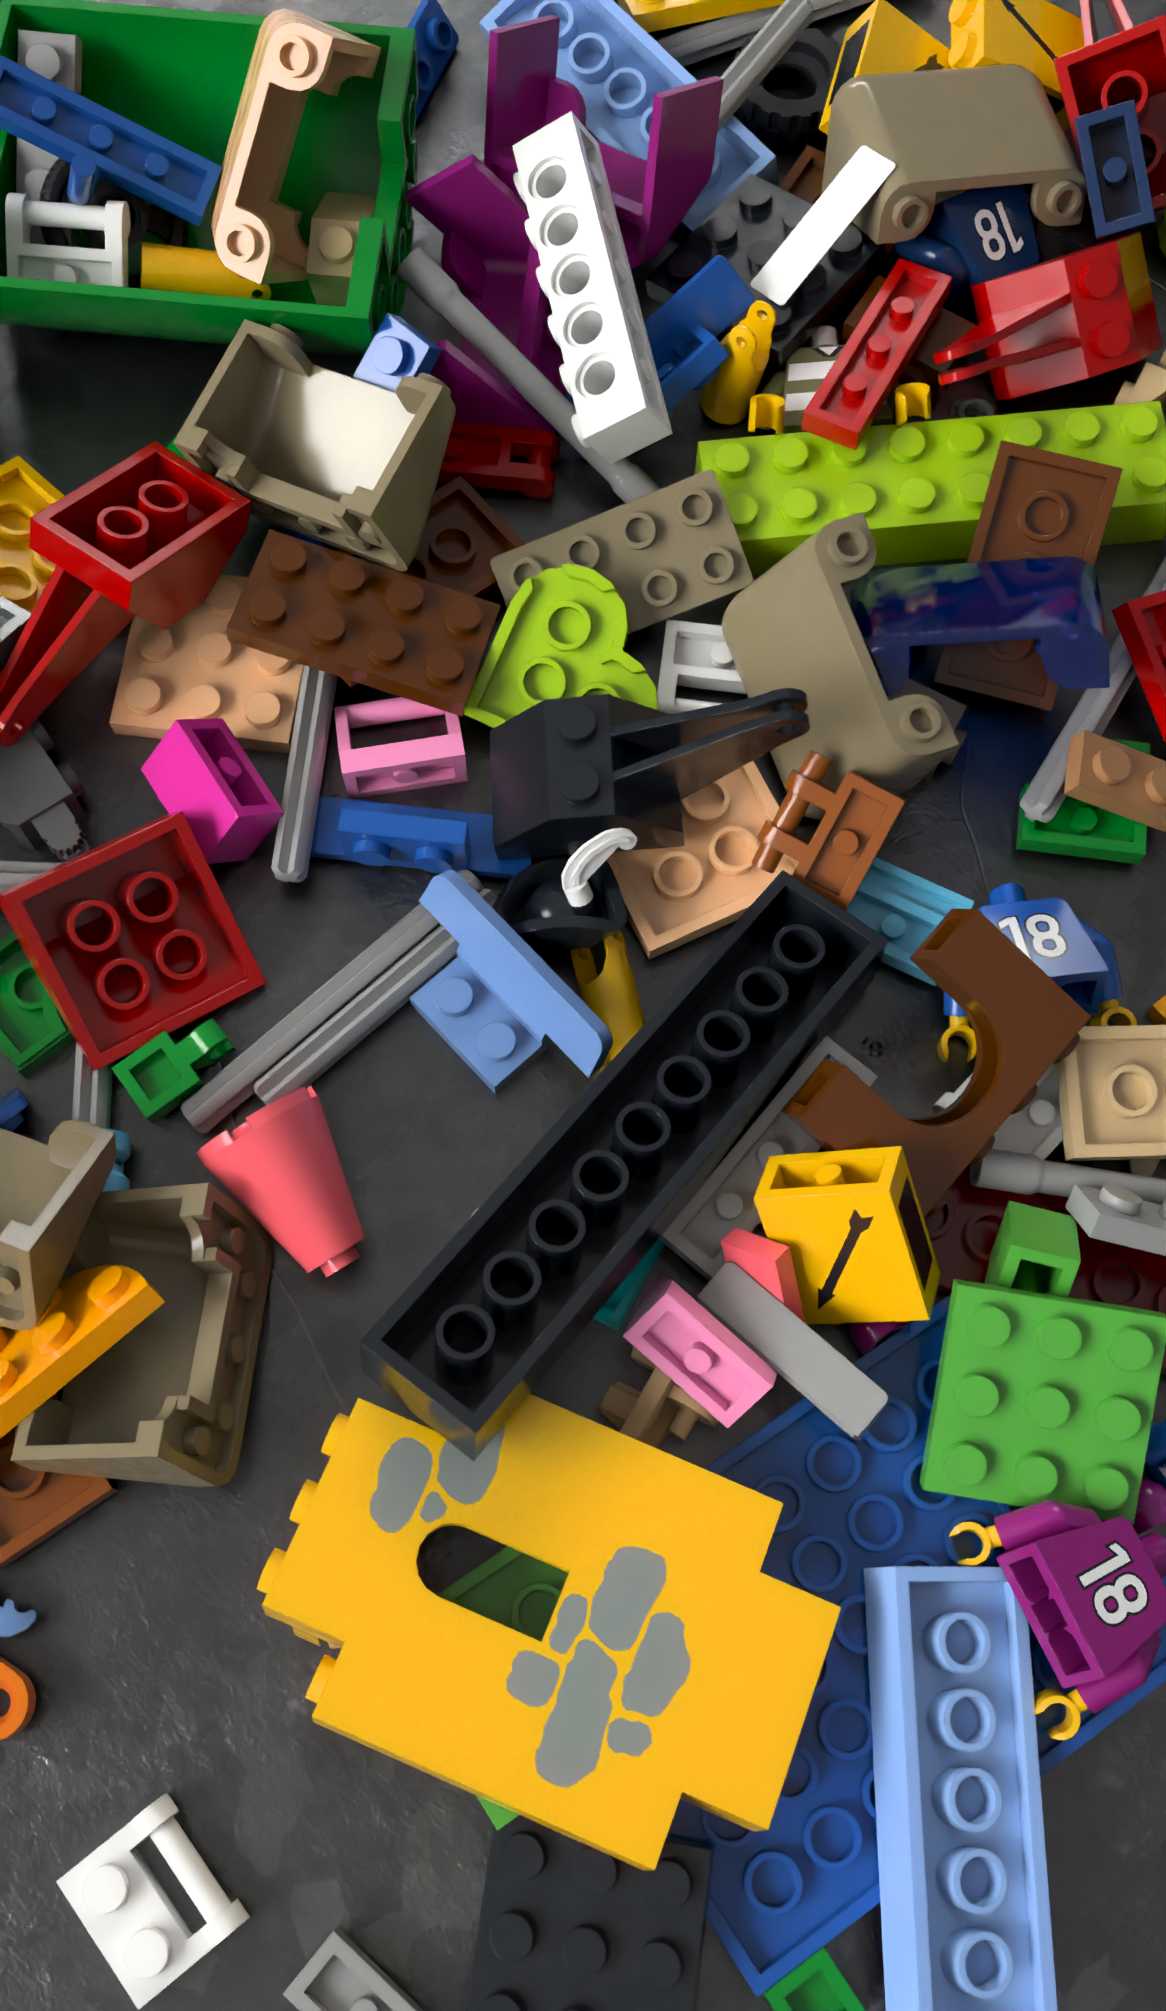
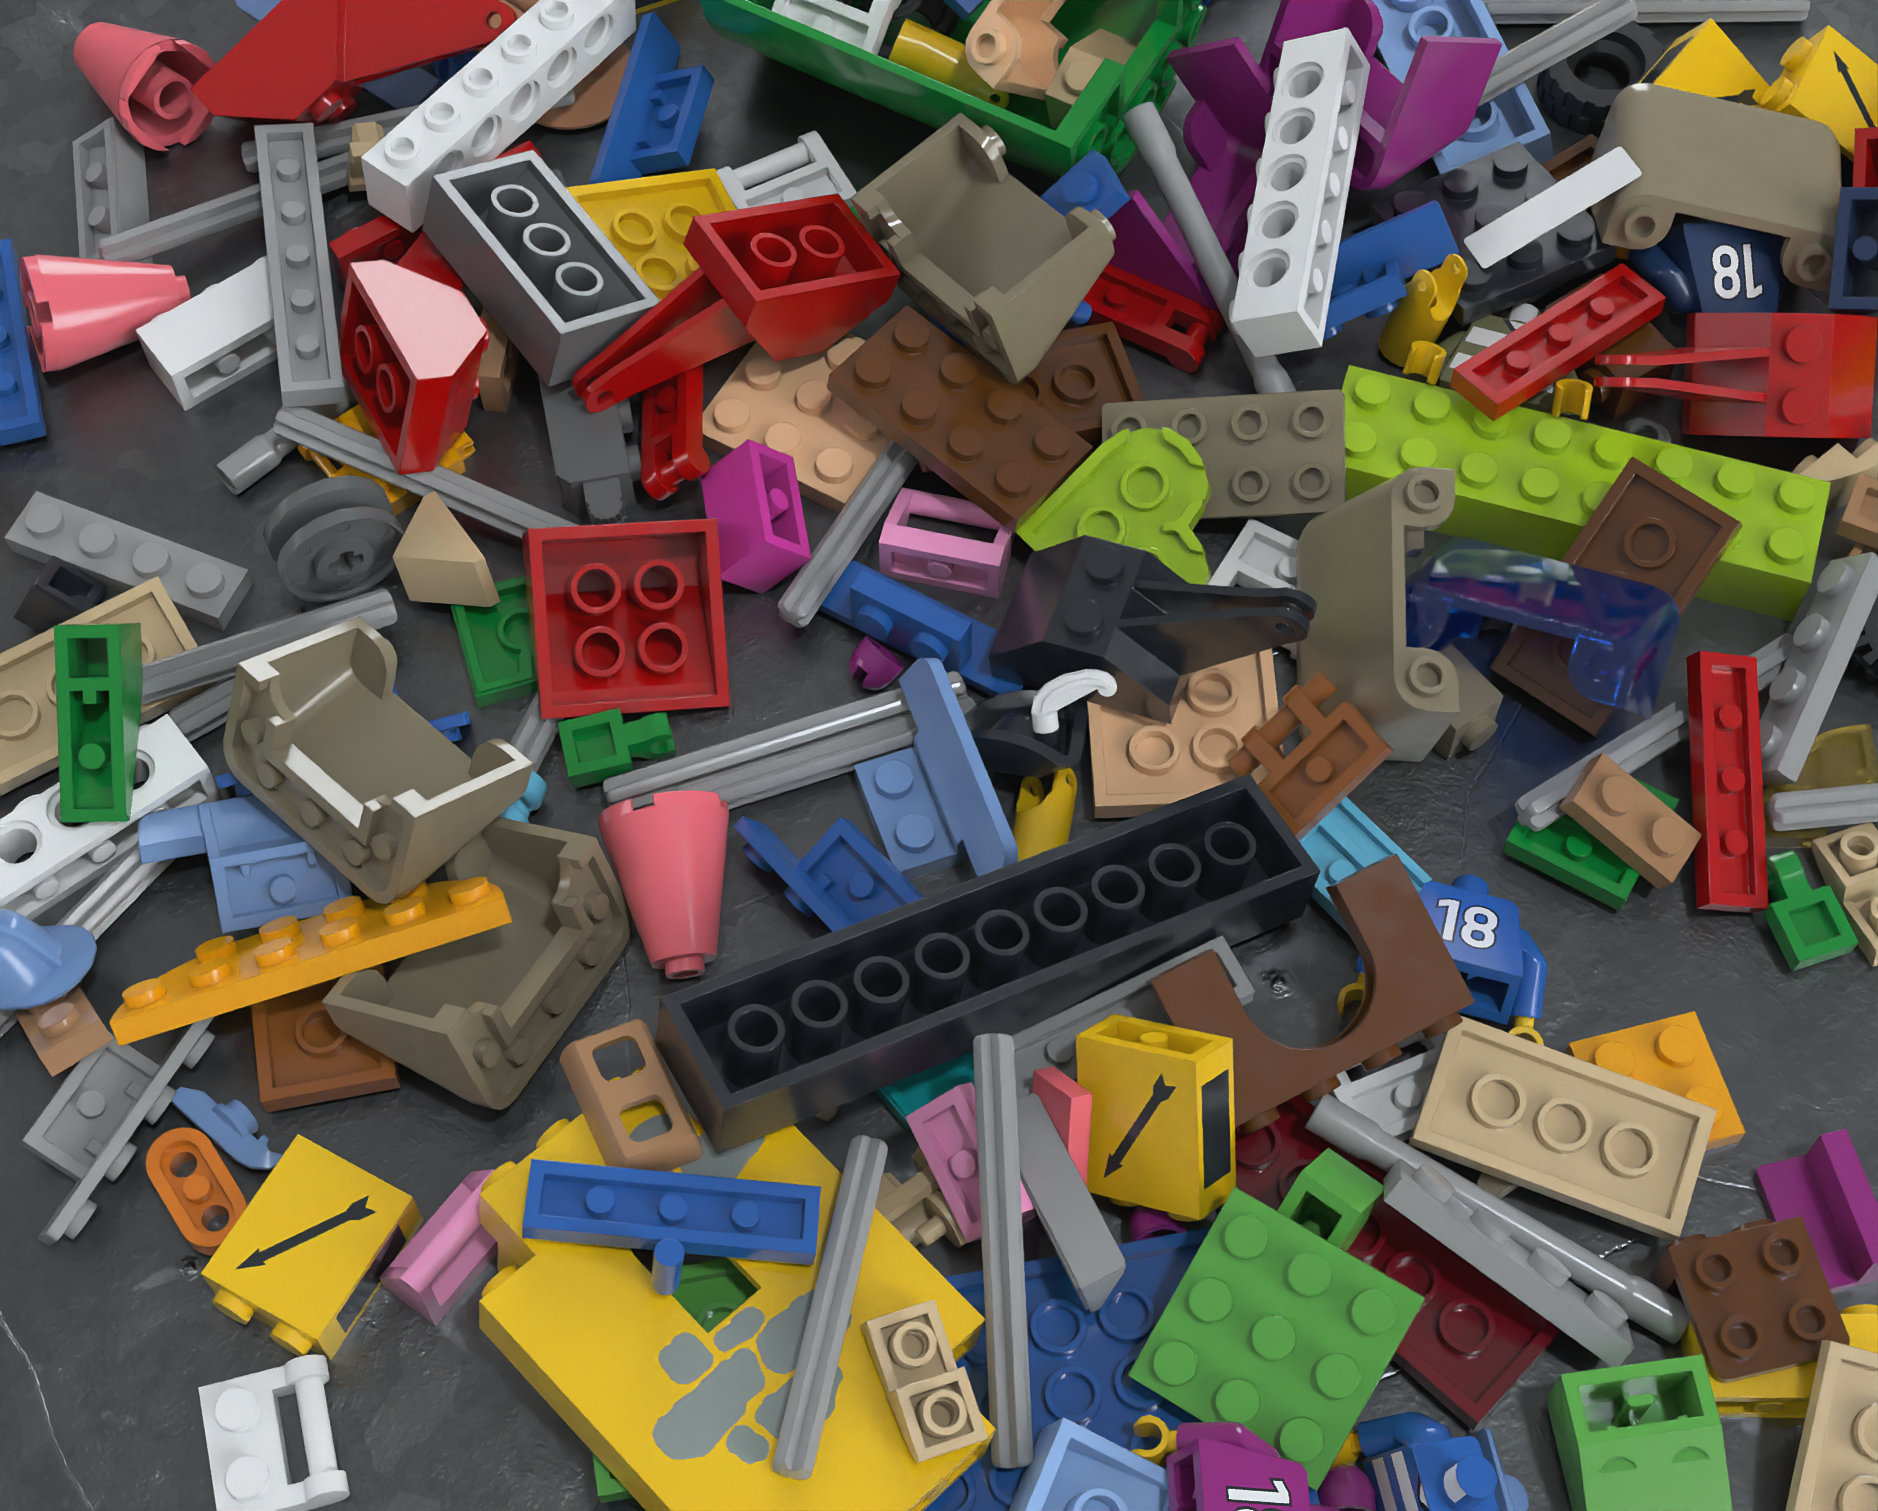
camera: 25 degrees right, 10 degrees down
none -> yellow brick [201,1134,424,1361]
none -> bright pink tile [379,1169,498,1326]
none -> blue plate [522,1159,821,1295]
none -> medium nougat piece [560,1019,703,1172]
none -> red plate [641,364,711,501]
none -> white plate [717,130,857,210]
none -> blue bracket [734,816,924,934]
none -> light grey axle [772,1135,888,1480]
none -> magenta hinge [849,635,904,691]
none -> tan slope [861,1299,988,1463]
none -> light grey axle [973,1033,1033,1468]

